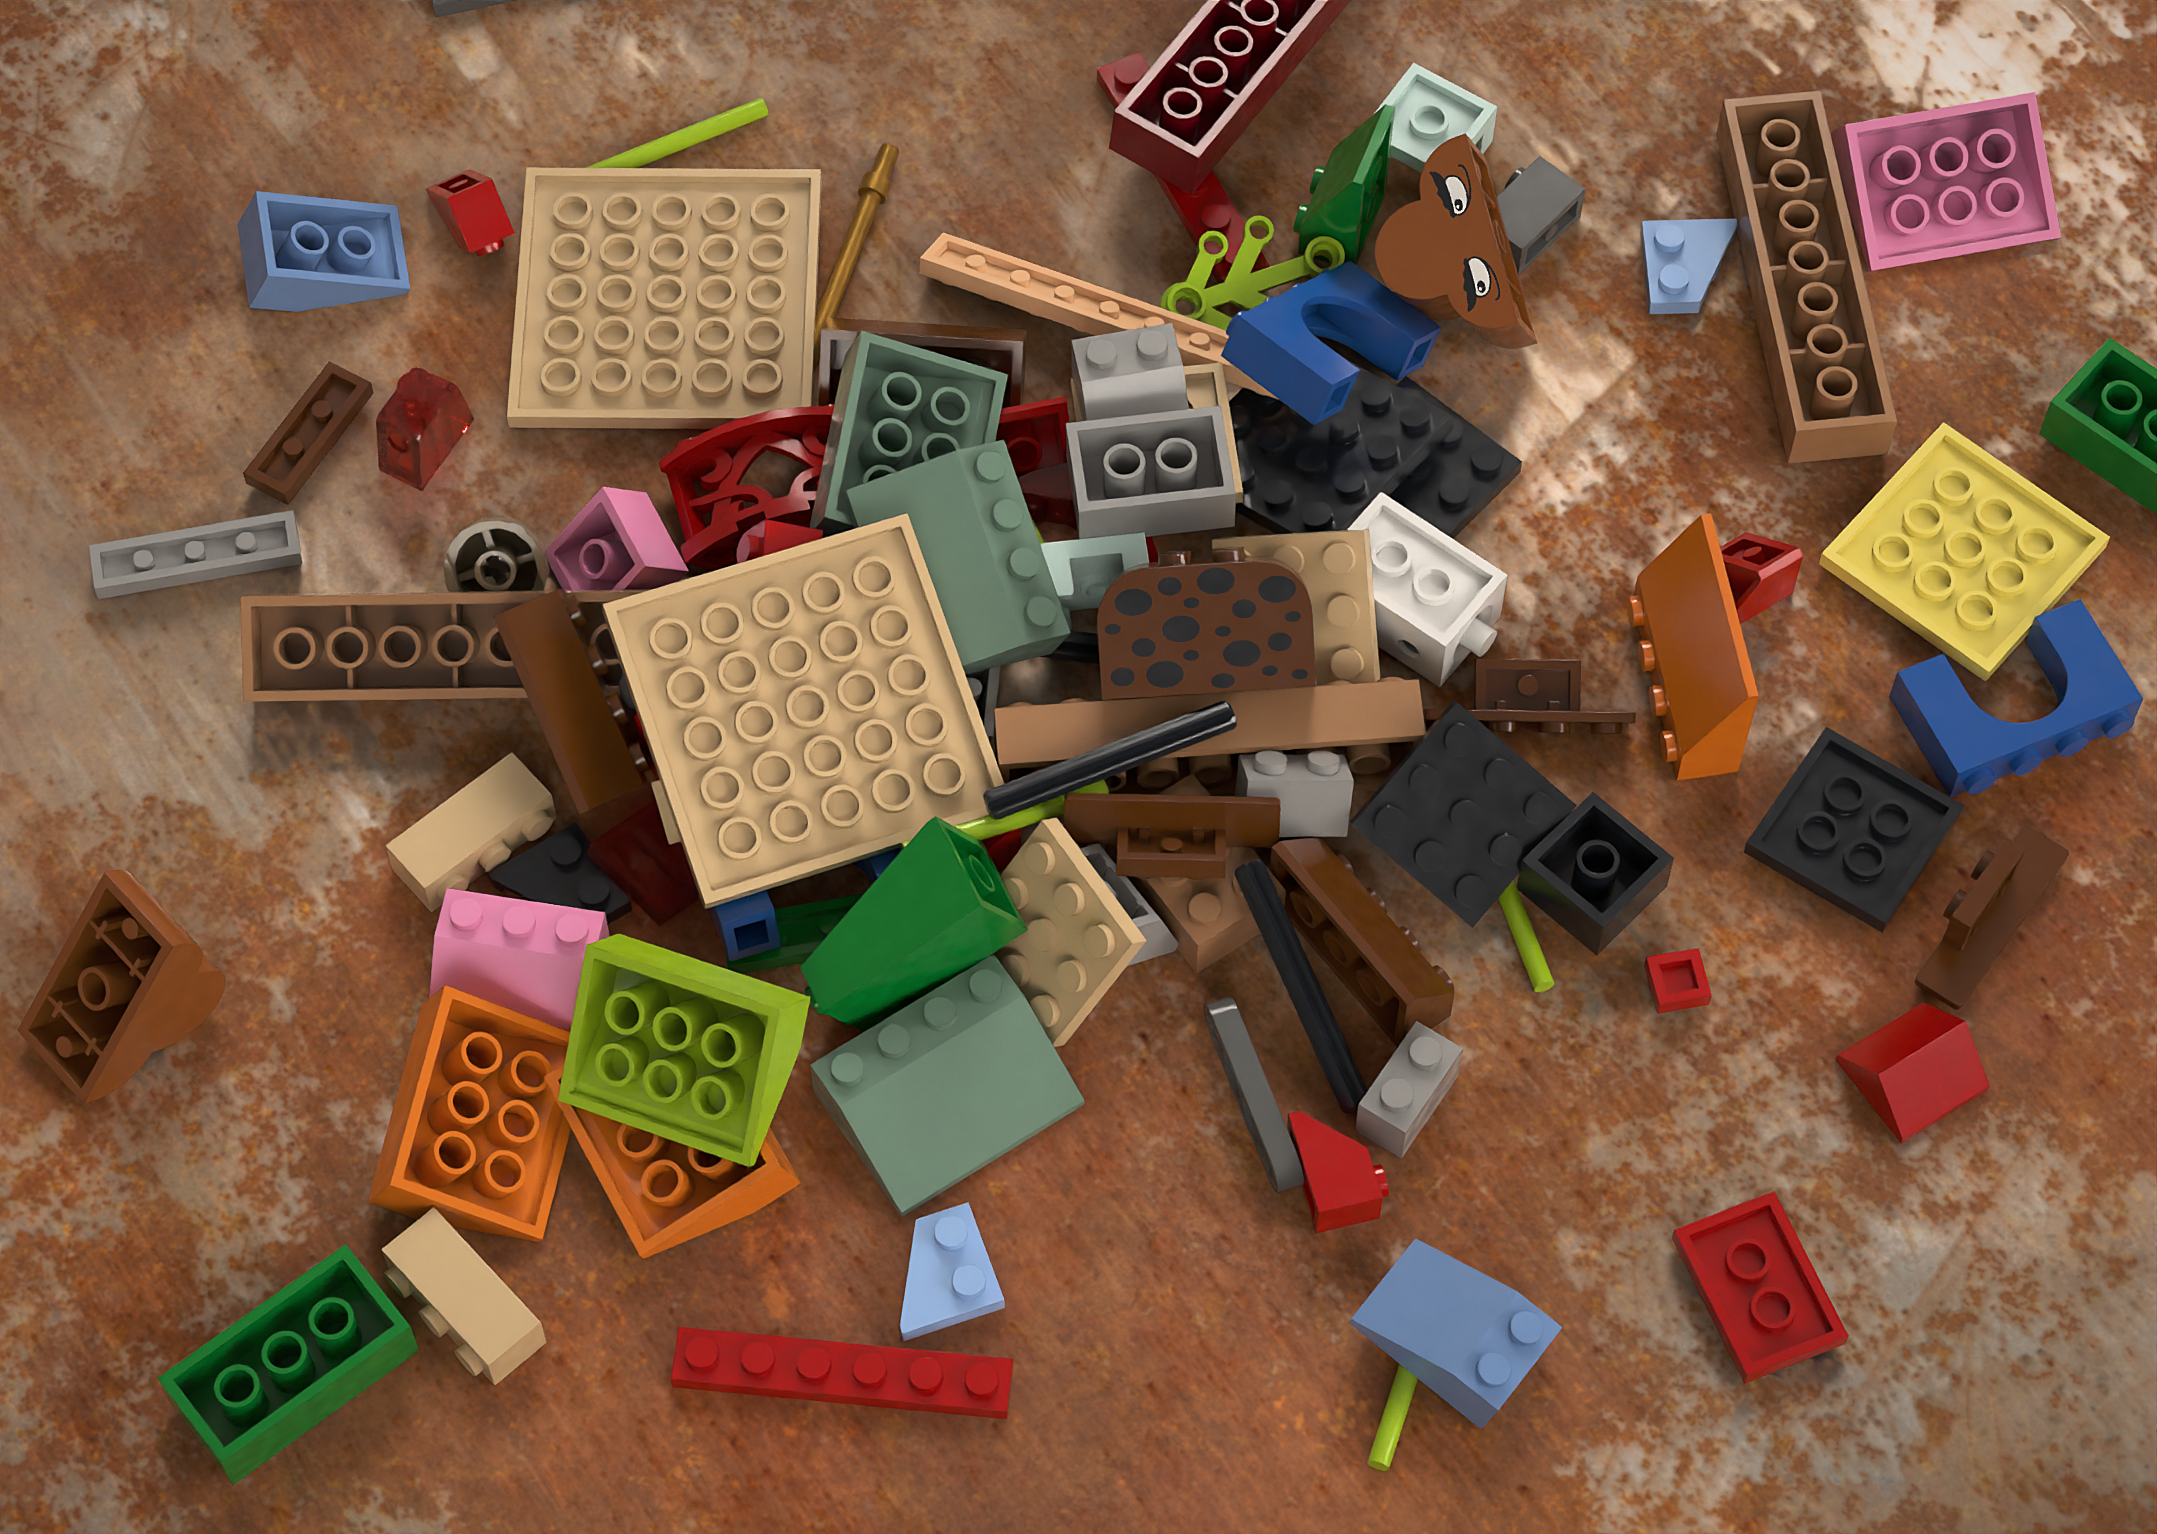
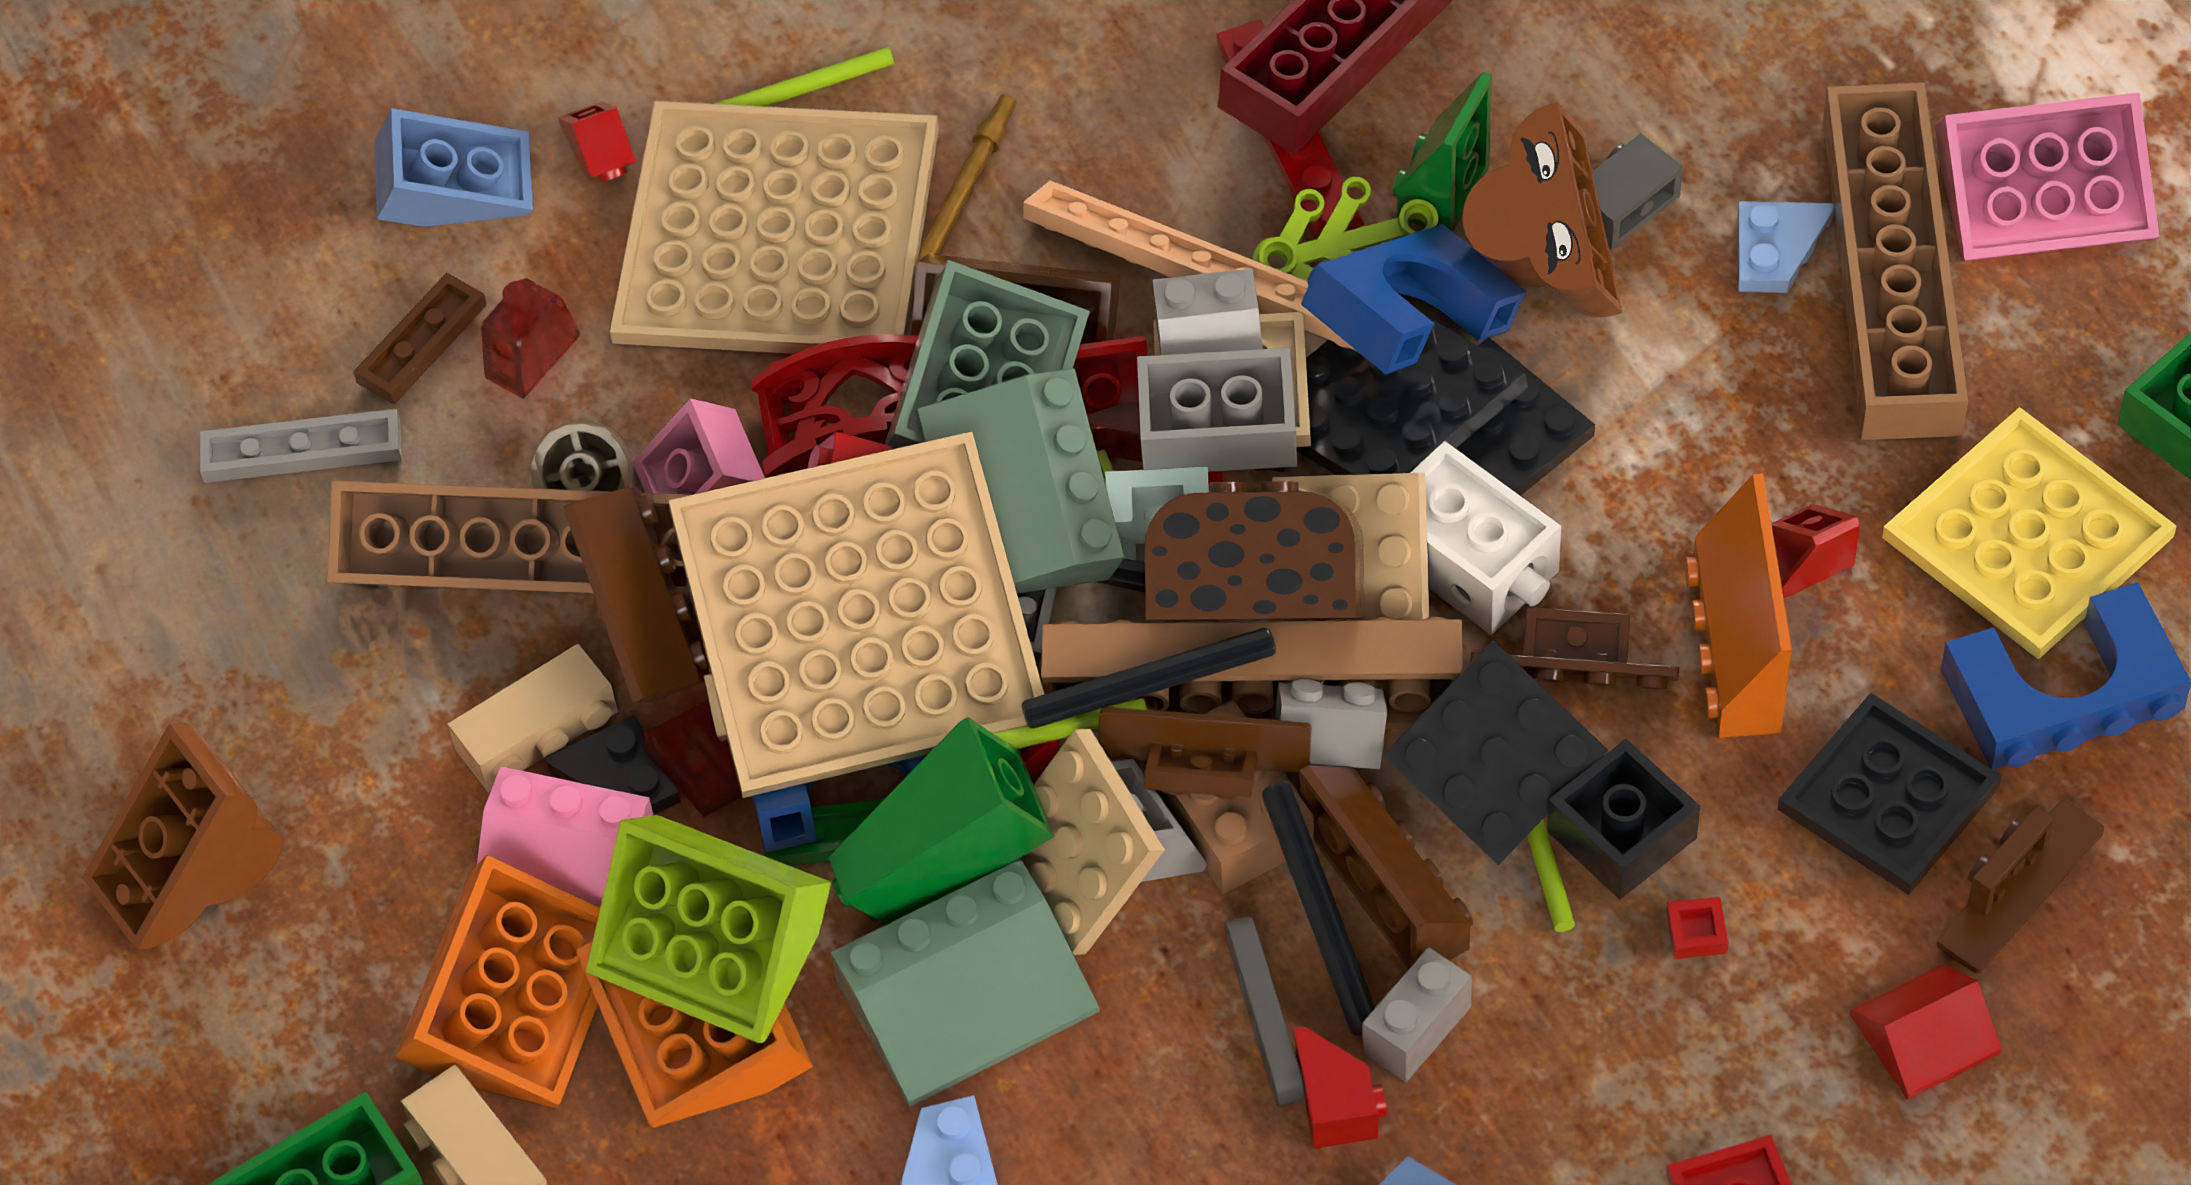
camera: 10 degrees right, 5 degrees down
light aqua panel [1375,63,1497,172] -> none

